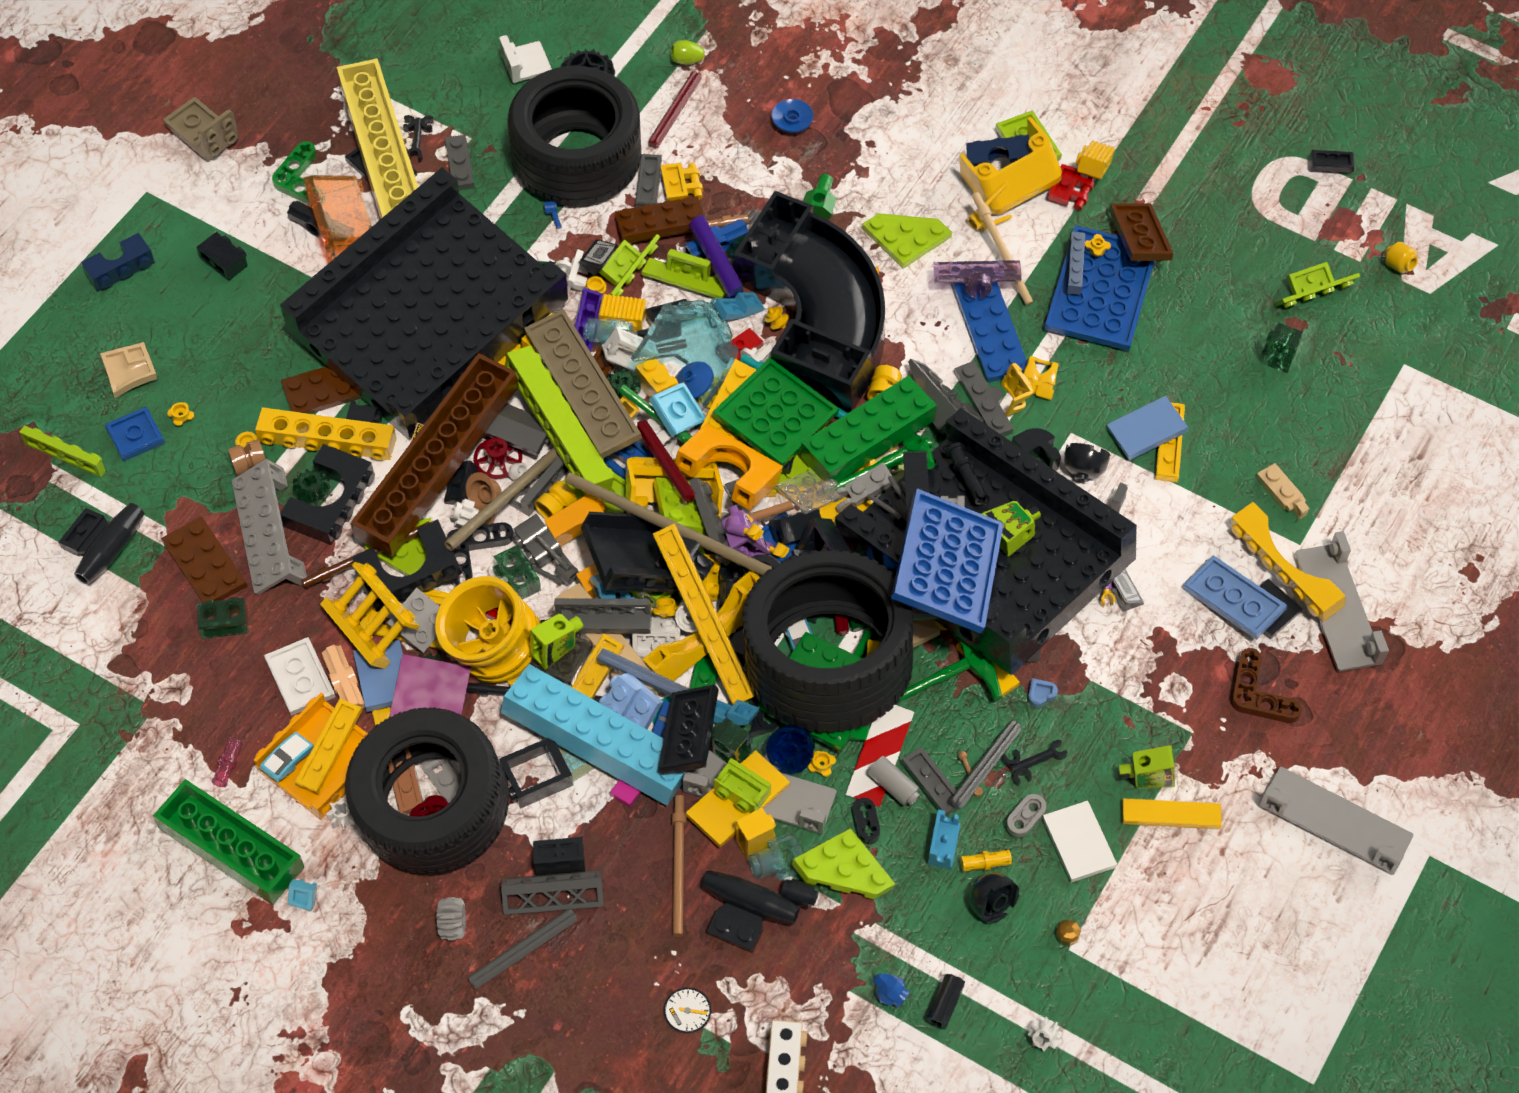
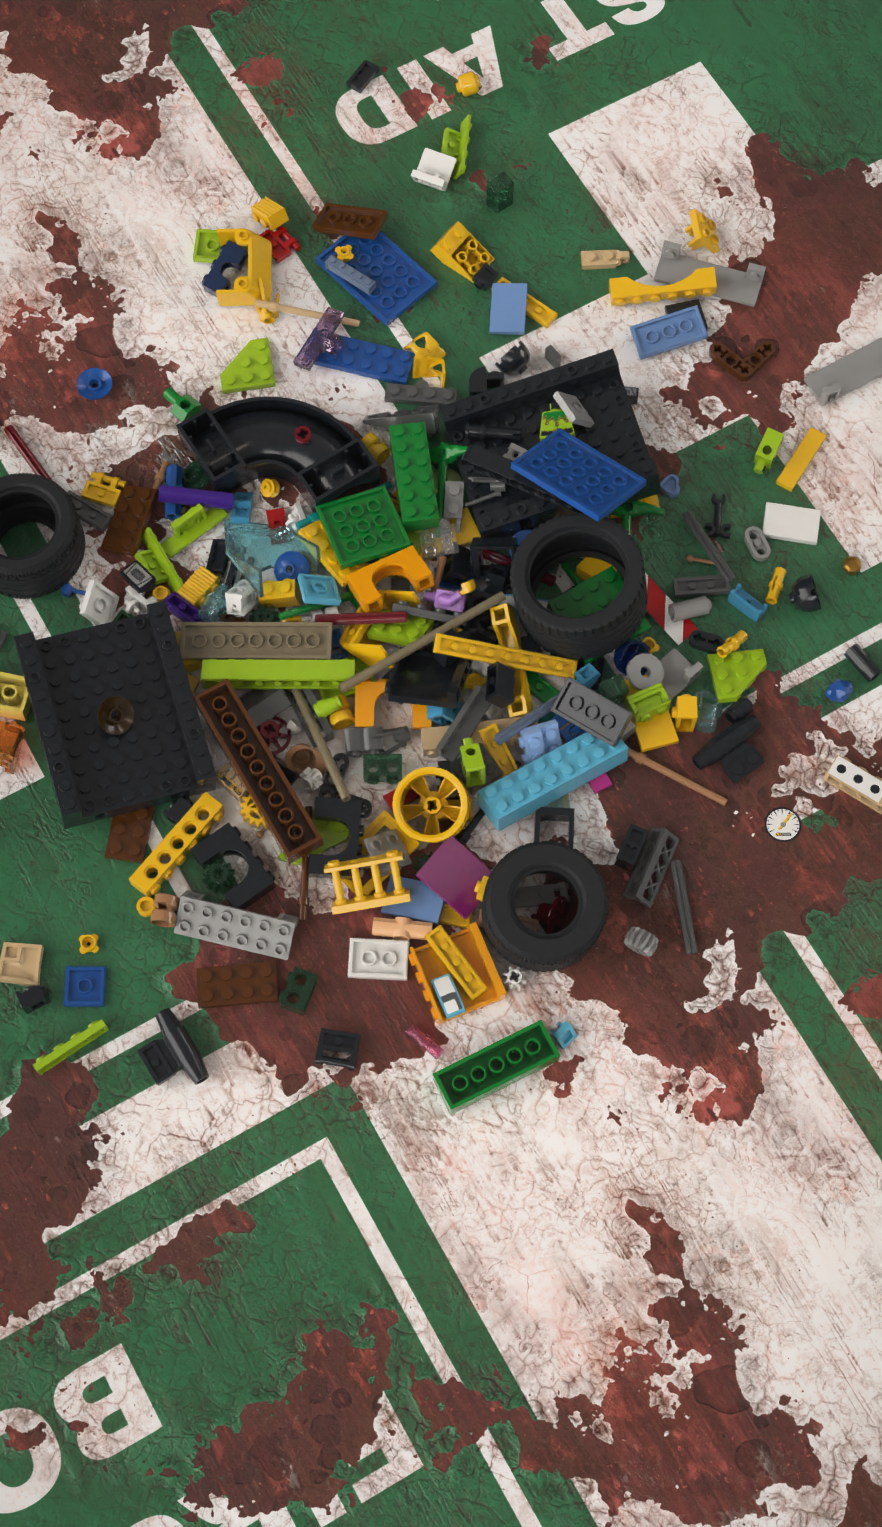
camera: 60 degrees left, 10 degrees up
none -> black brick [15,984,49,1014]
none -> white tile [79,580,119,625]
none -> dark brown dish [97,696,134,735]
none -> dark red bush [295,426,311,444]
none -> lime cone [313,695,343,718]
none -> black plate [314,1028,361,1071]
none -> white bracket [411,148,457,192]
none -> yellow slope [430,221,495,283]
none -> black bracket [472,262,499,291]
none -> black brick [486,661,515,708]
none -> light grey plate [553,391,595,428]
none -> light grey tile [626,653,664,691]
none -> yellow plate [685,208,720,254]
none -> yellow pin [717,630,748,658]

